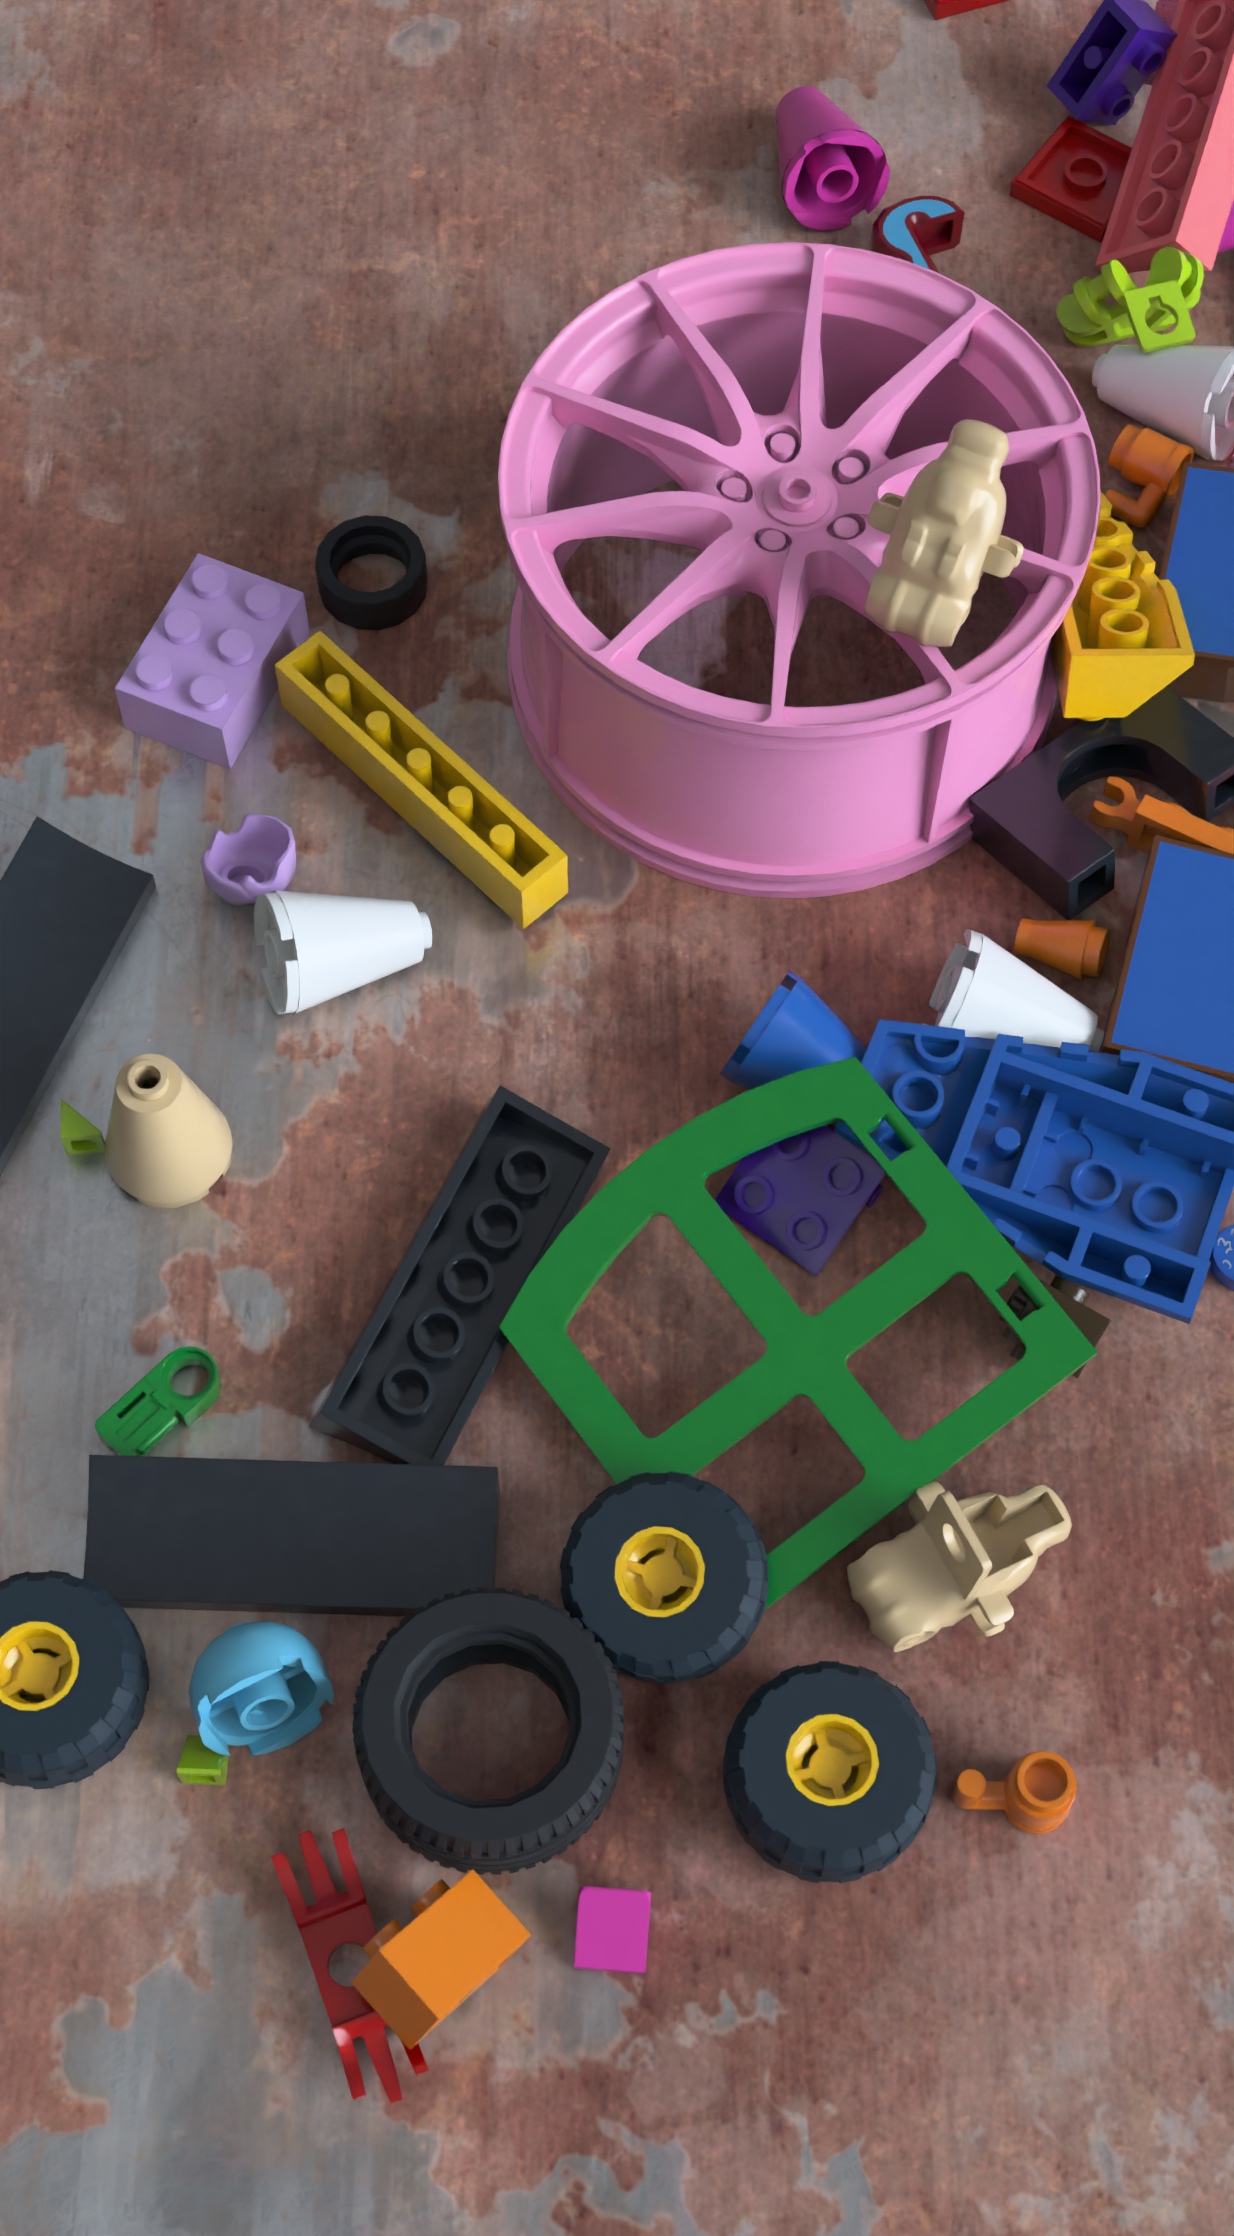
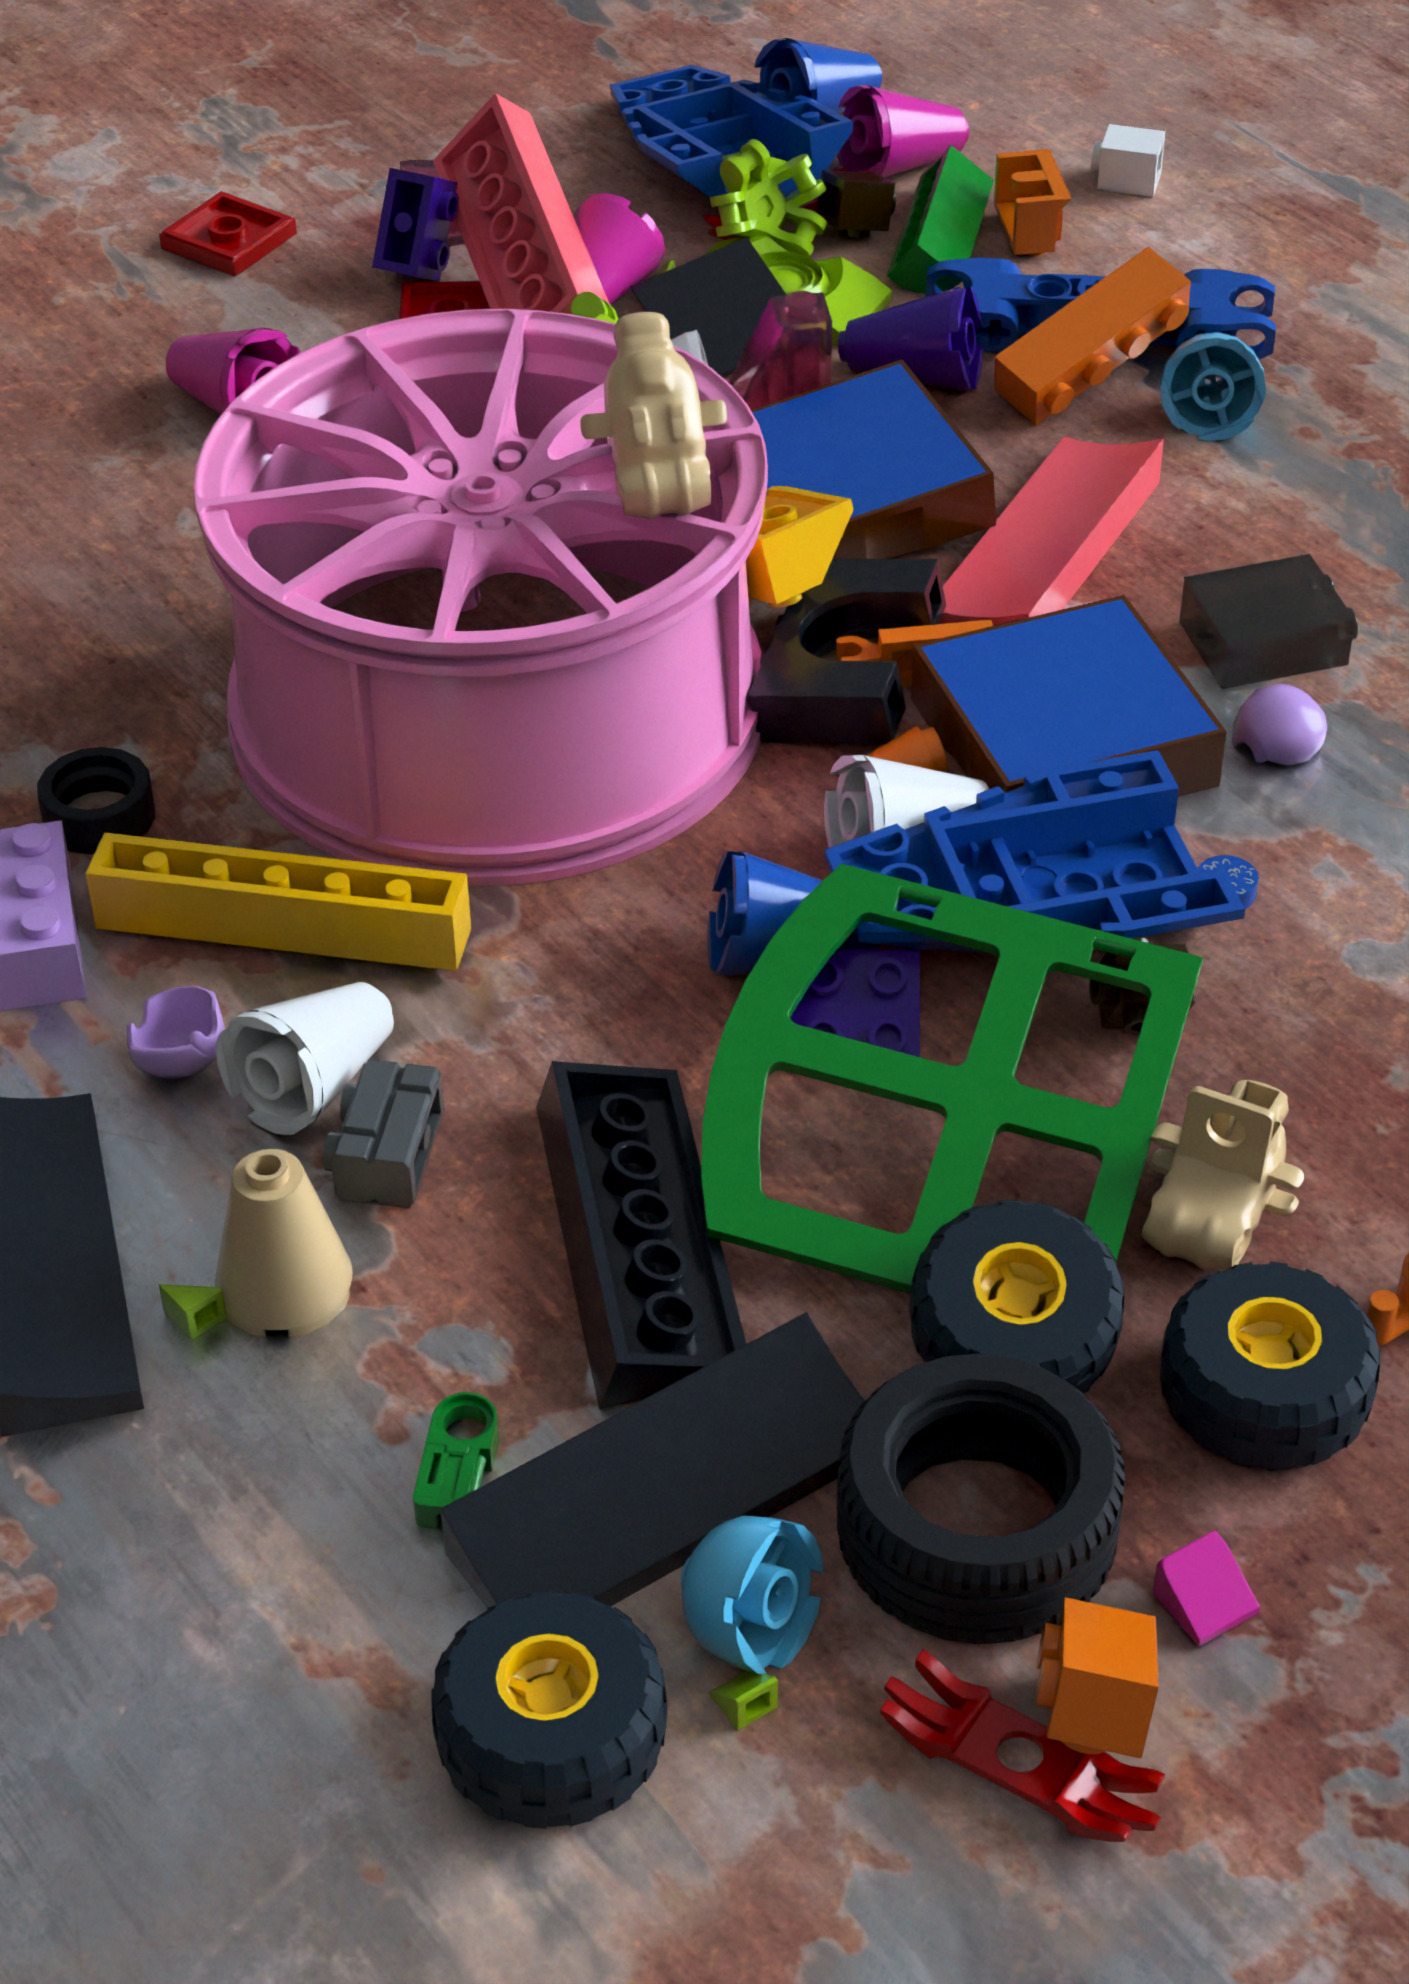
camera: 35 degrees left, 20 degrees down
none -> dark grey brick [323,1059,444,1208]

